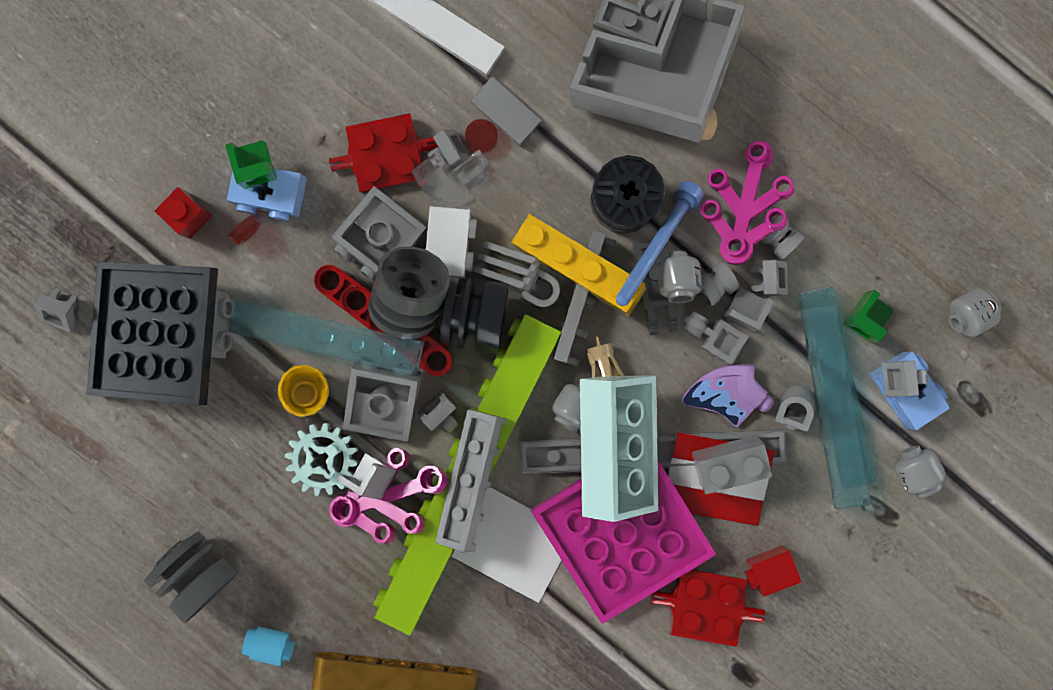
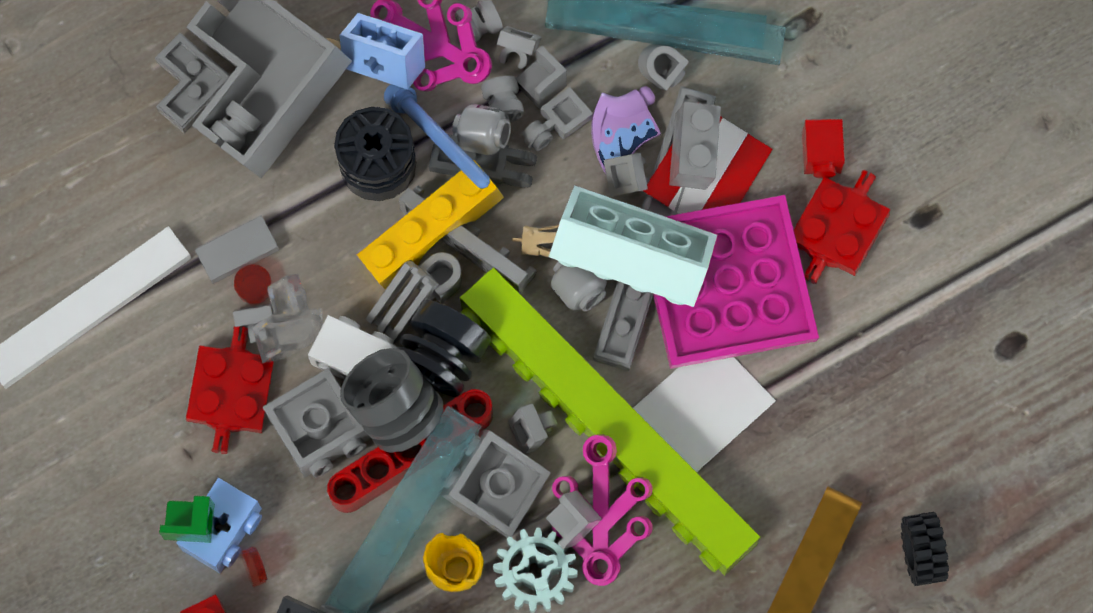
camera: 70 degrees left, 15 degrees down
light grey hinge [435,409,507,552] -> none
none -> light grey wheel [210,100,262,152]
none -> light blue brick [340,13,425,90]
none -> light grey tile [603,153,650,197]

